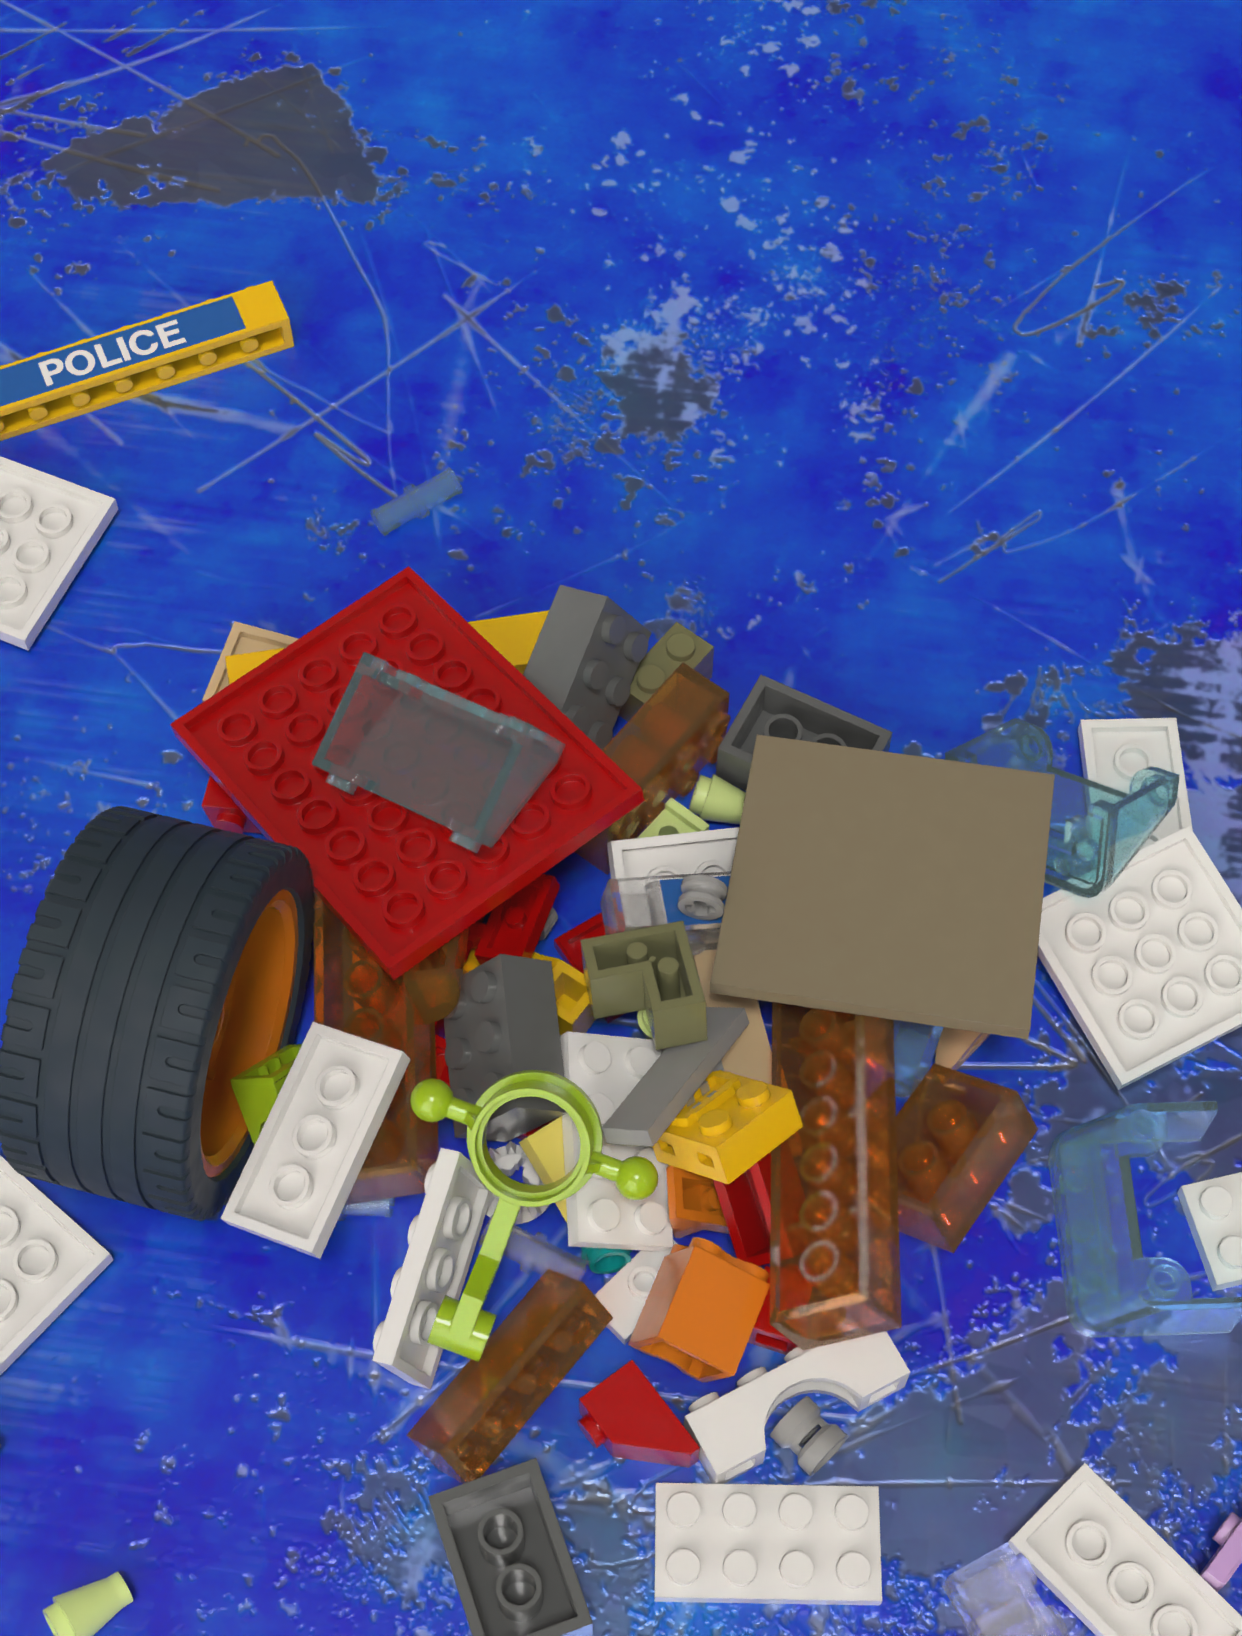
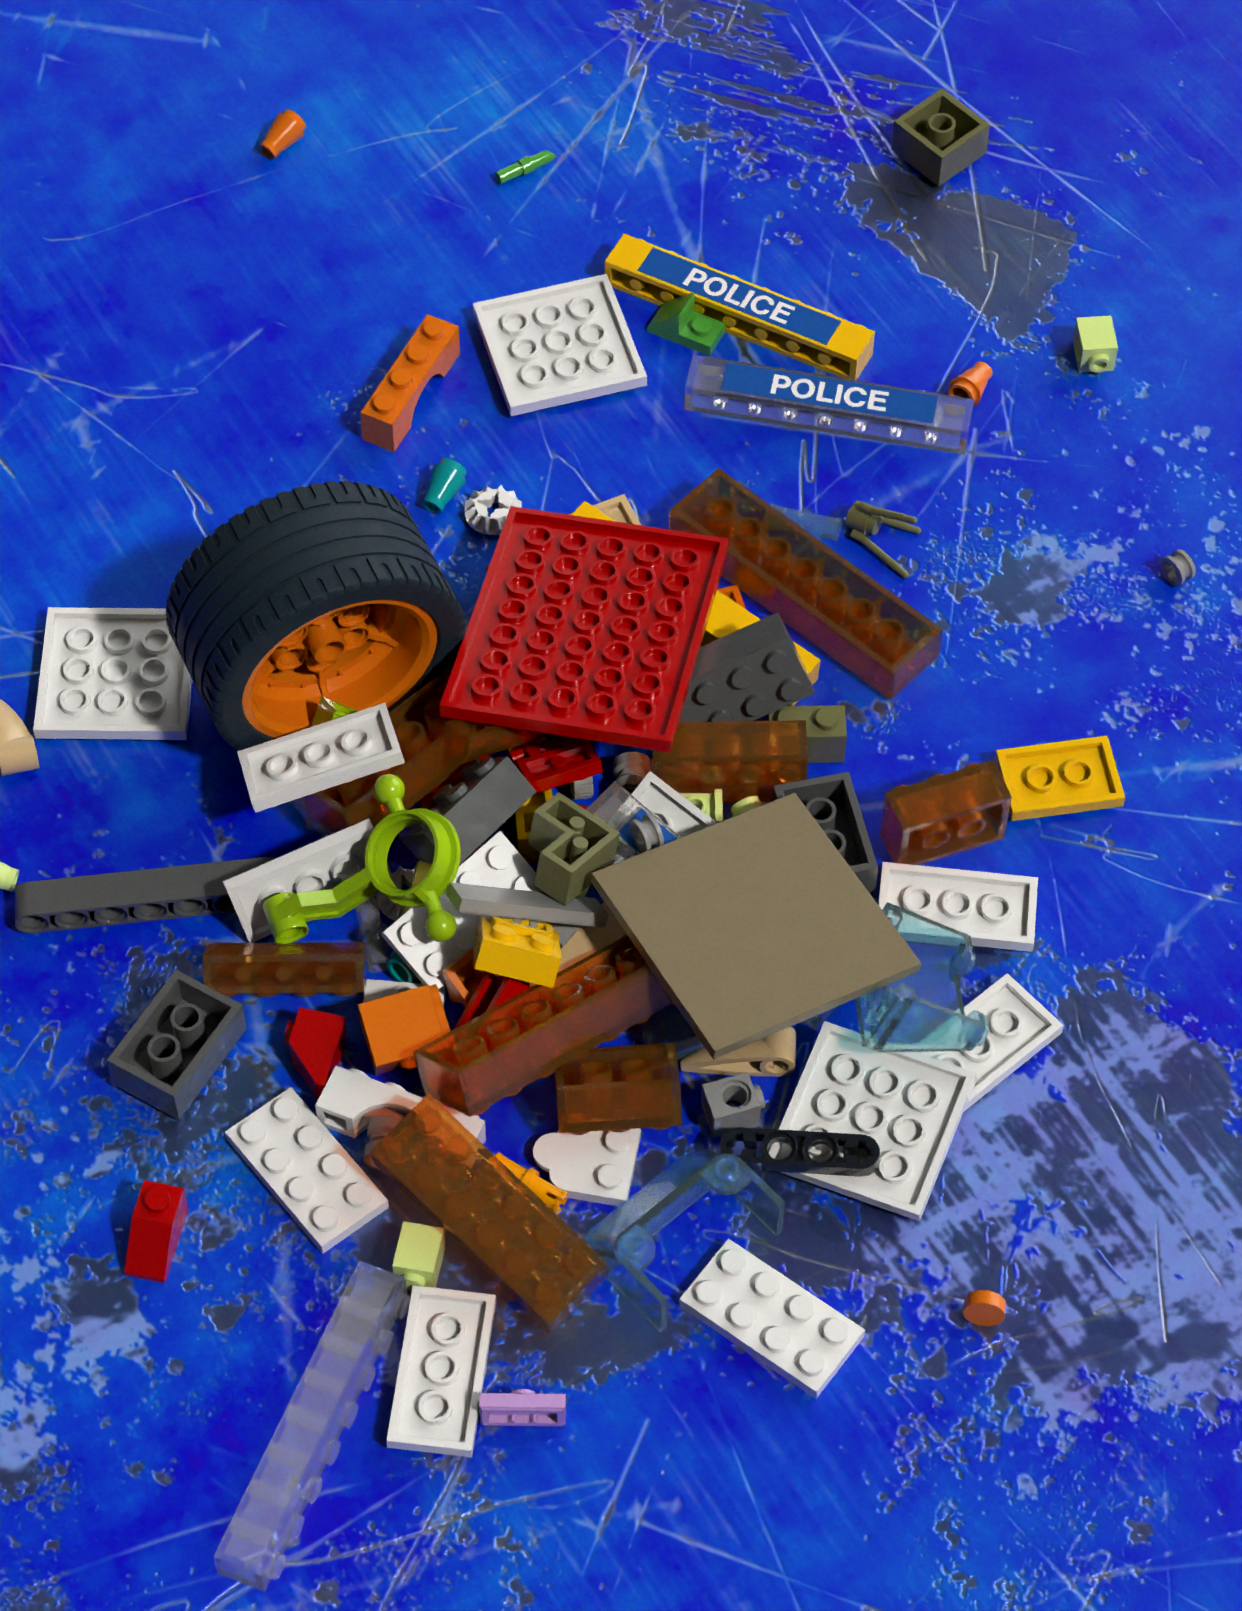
camera: 50 degrees right, 5 degrees down
clear light blue windscreen [312,652,566,853] -> none
none -> dark grey beam [13,857,276,933]
none -> clear orange brick [370,1093,609,1334]
none -> yellowish green brick [392,1221,445,1291]
none -> teal cone [422,458,467,514]
none -> white gear [464,485,522,535]
none -> light orange pin [486,1152,569,1216]
none -> white plate [533,1118,641,1208]
none -> light grey wheel [613,752,651,803]
none -> bright green slope [647,293,726,356]
none -> clear orange brick [669,468,943,700]
none -> clear brick [684,355,974,455]
none -> light grey brick [701,1072,765,1138]
none -> black beam [720,1127,881,1177]
none -> olive plant [845,500,921,578]
none -> white plate [878,862,1038,952]
none -> clear orange brick [880,760,1012,865]
none -> olive brick [891,88,990,187]
none -> orange cone [948,361,993,409]
none -> yellow plate [995,735,1125,821]
none -> yellowish green brick [1072,316,1118,373]
none -> light grey bush [1160,549,1196,587]

